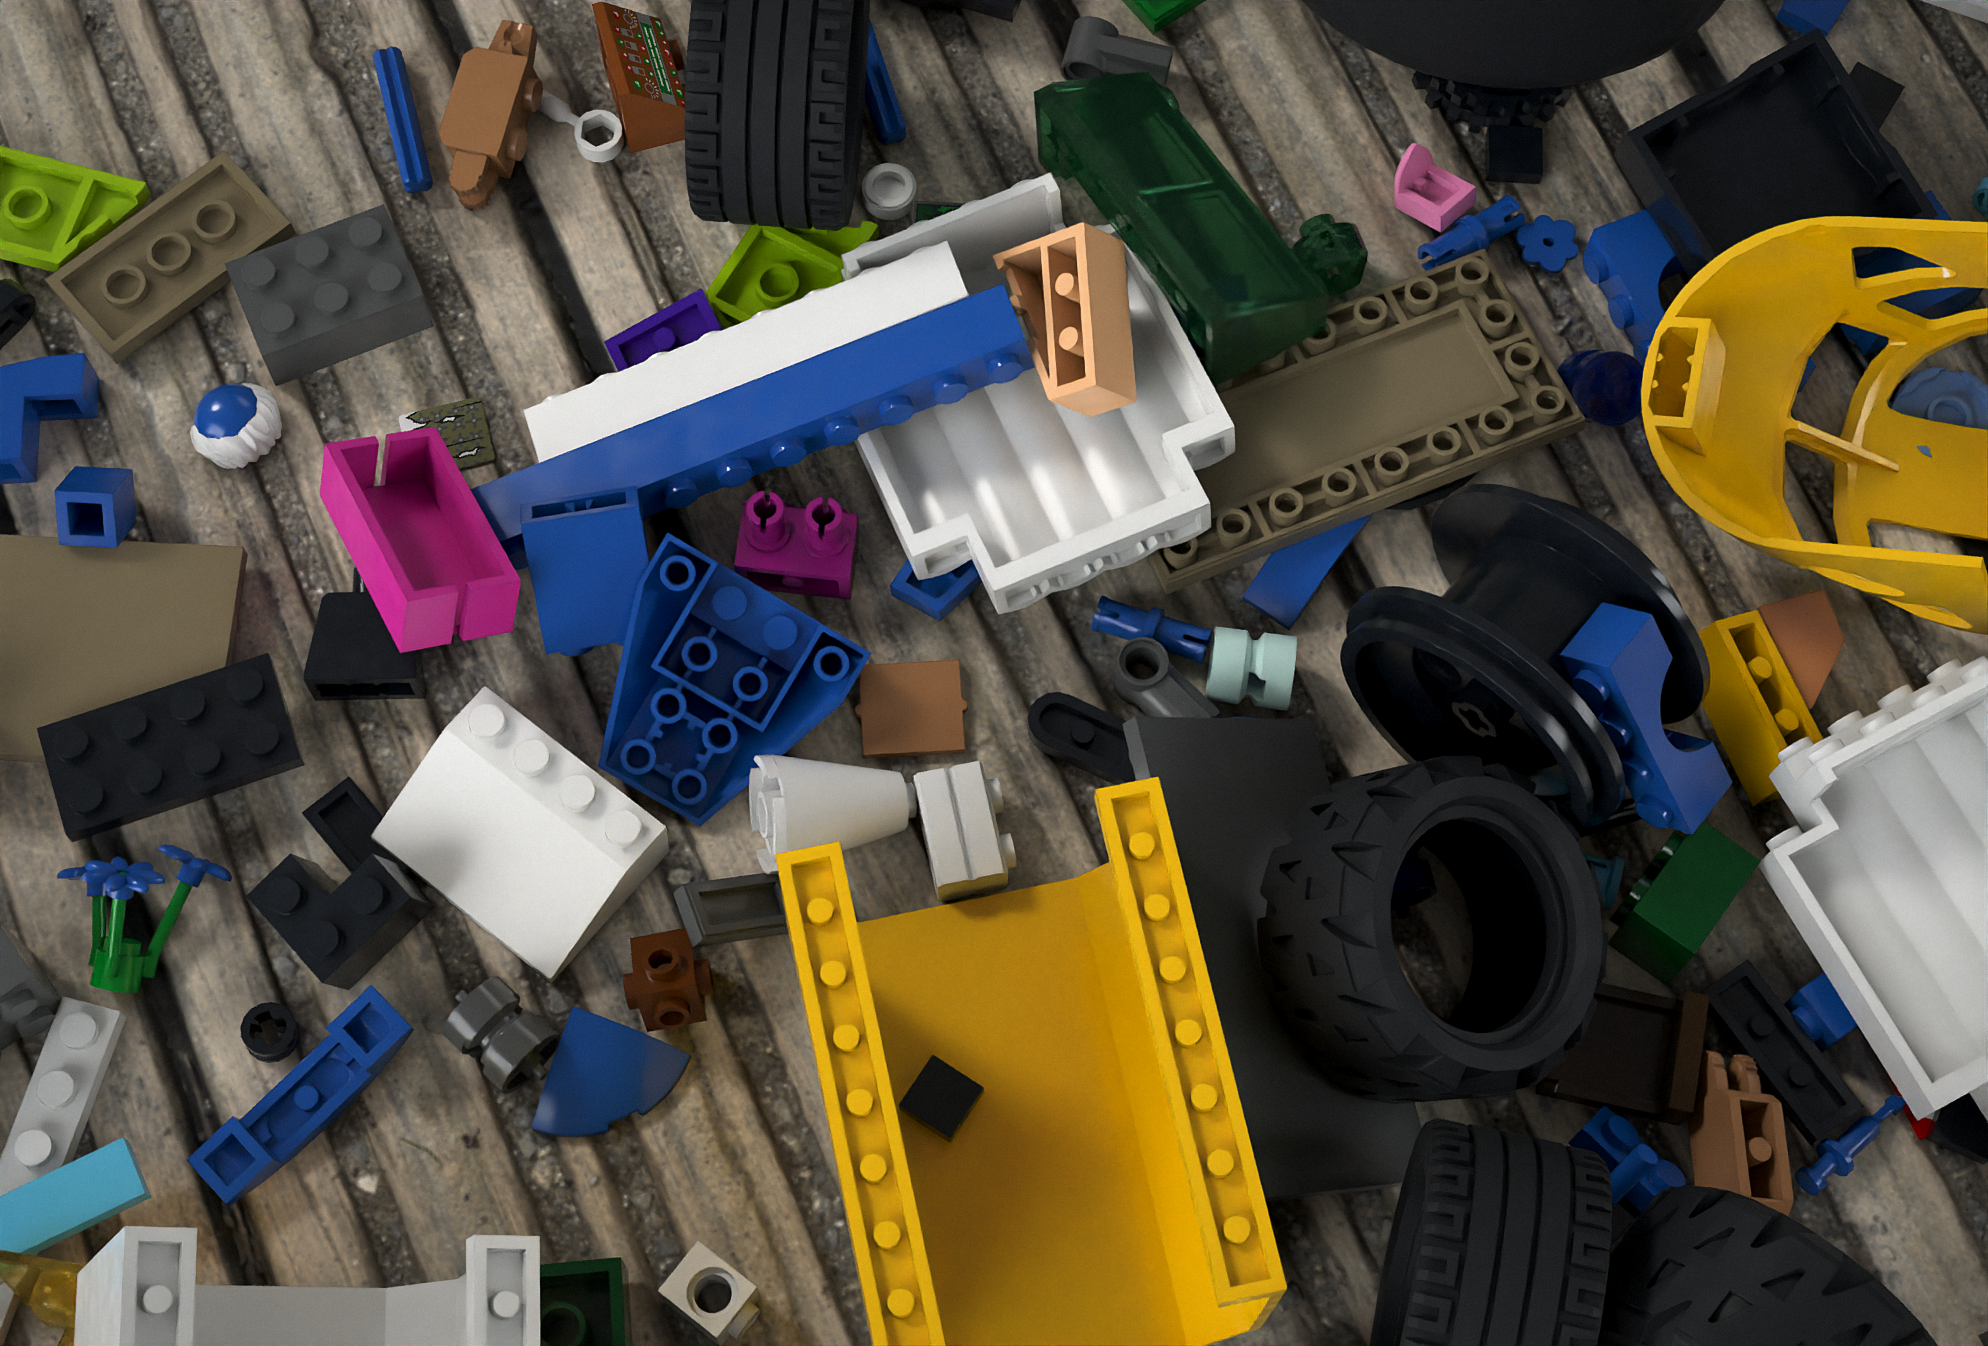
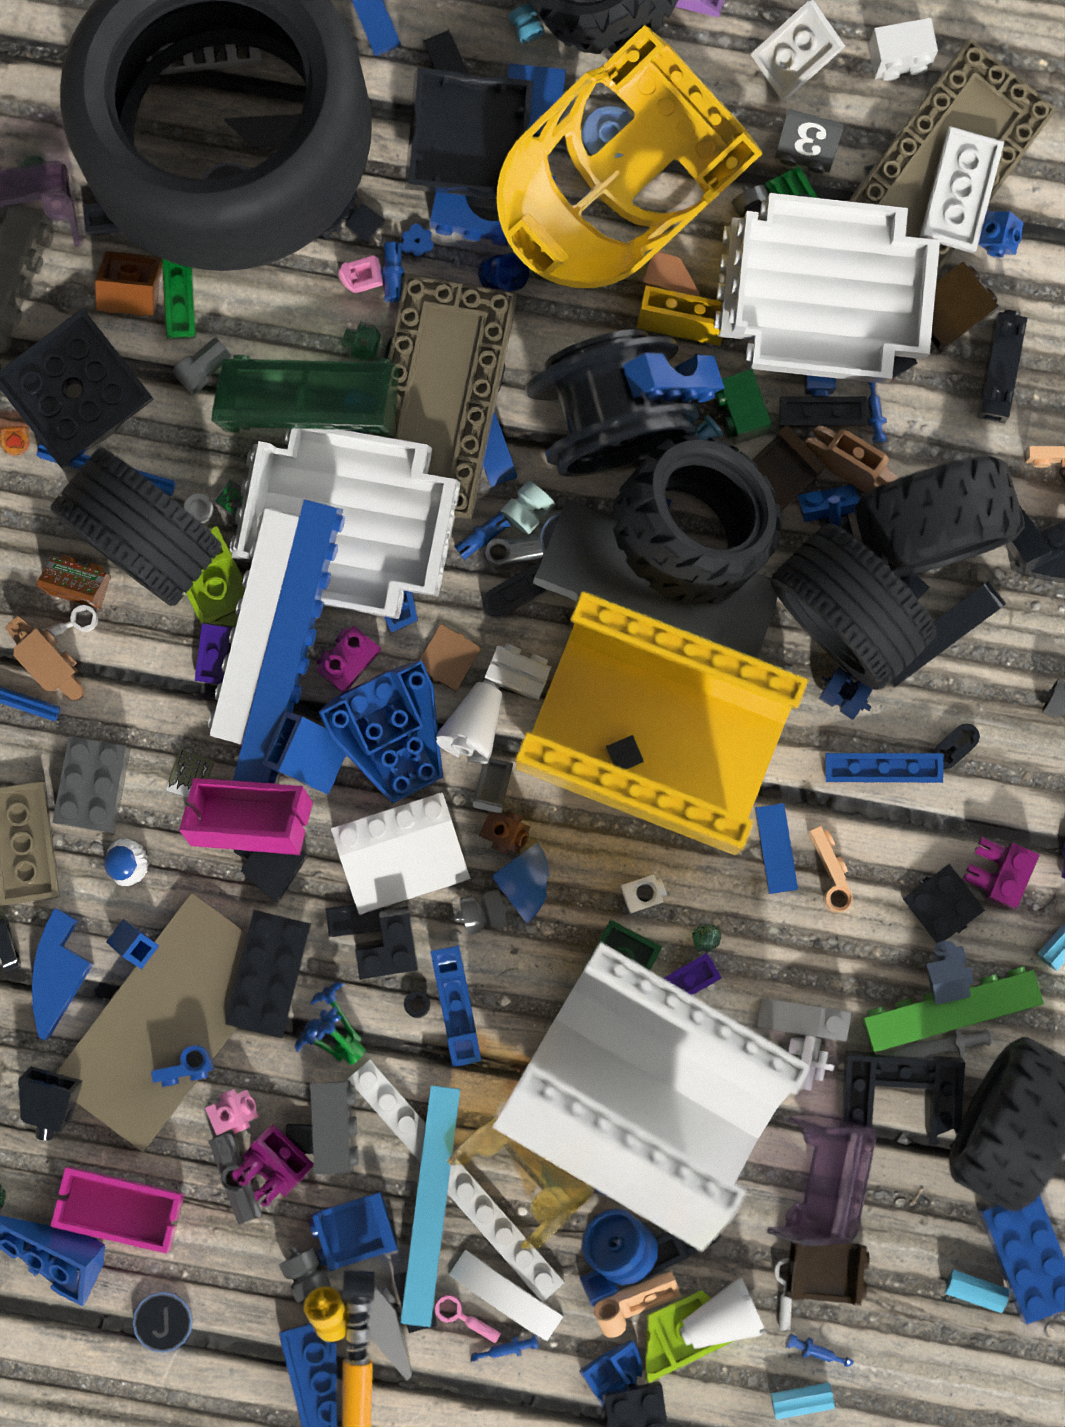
camera: 55 degrees left, 15 degrees up
light nougat wedge [992,222,1137,417] -> none

